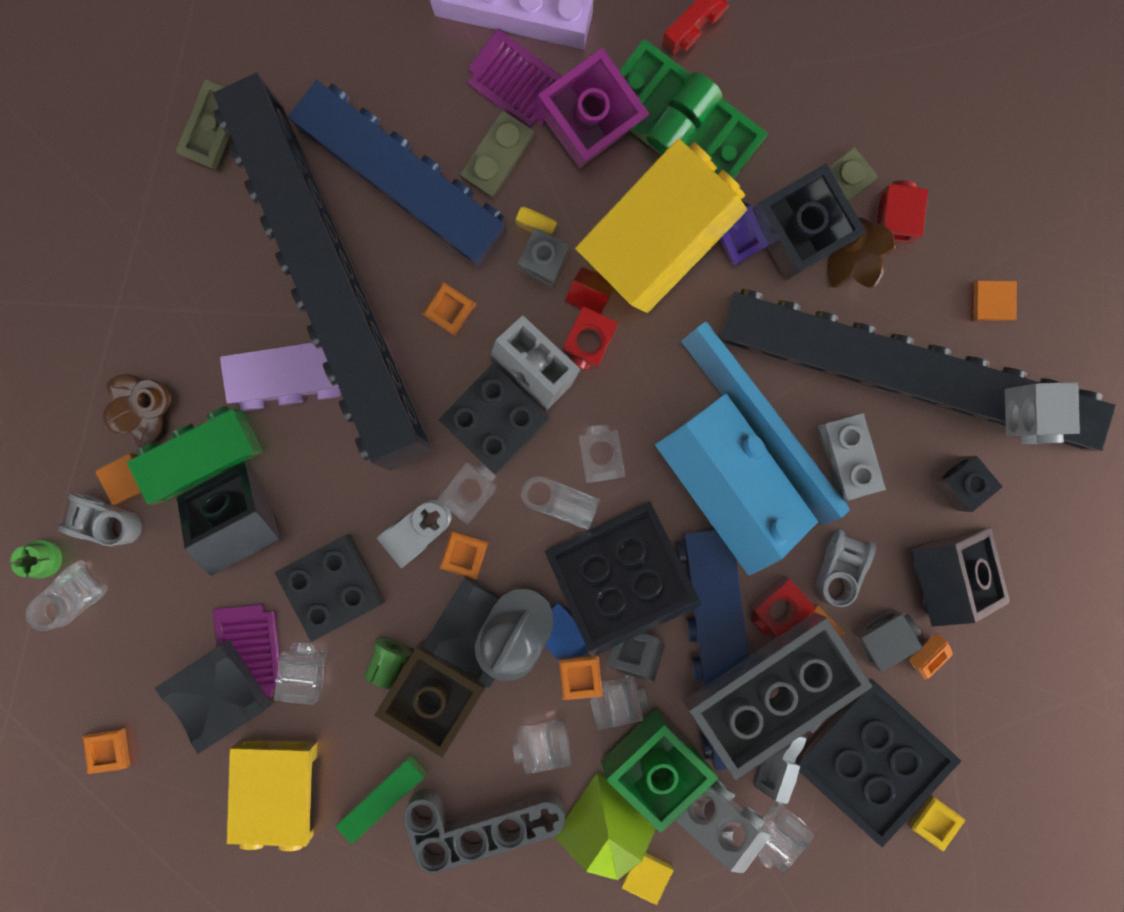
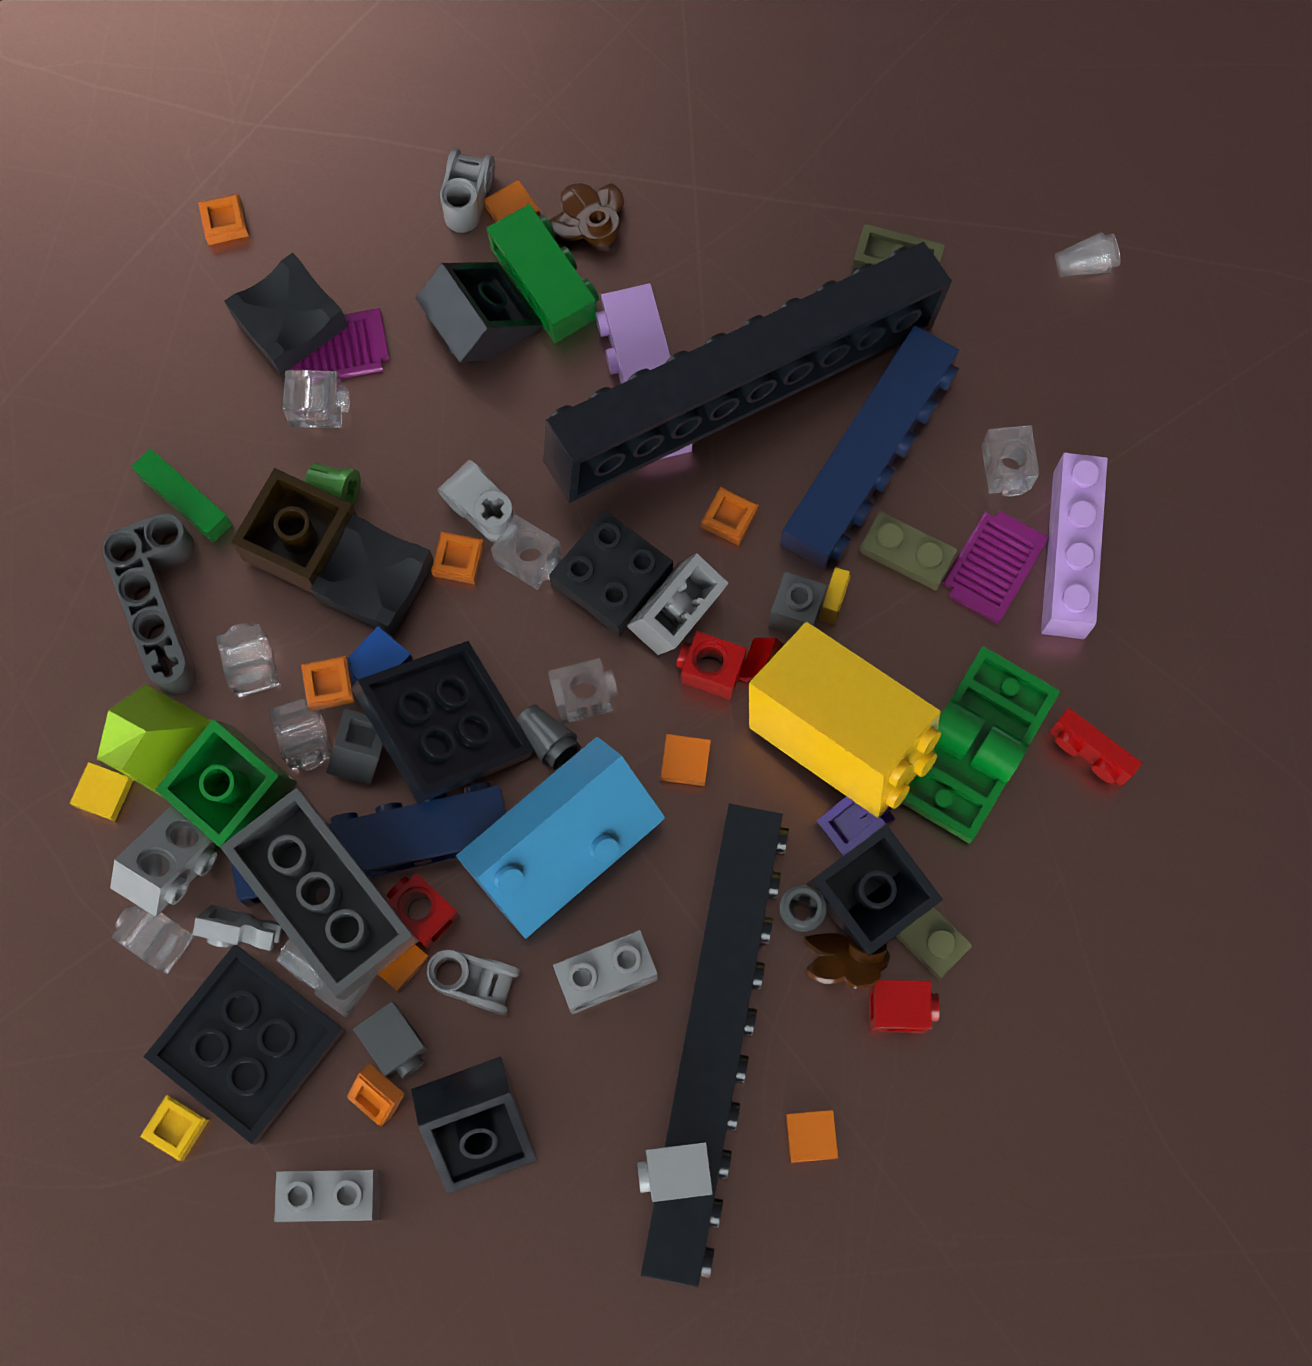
camera: 90 degrees right, 15 degrees down
bright green bush [10,539,62,578] -> none
clear piece [25,560,109,632] -> none
yellow panel [227,740,317,851] -> none
black brick [274,534,385,642] -> none
dark grey piece [475,589,554,681] -> none
clear piece [521,476,601,530] -> none
magenta slope [534,47,649,169] -> none
dark azure tile [681,321,850,525] -> none
black brick [932,456,1003,512] -> none
none -> light grey brick [274,1170,382,1222]
none -> dark grey cone [517,704,581,770]
none -> orange tile [661,734,711,786]
none -> dark grey cone [780,885,827,932]
none -> clear brick [982,425,1040,497]

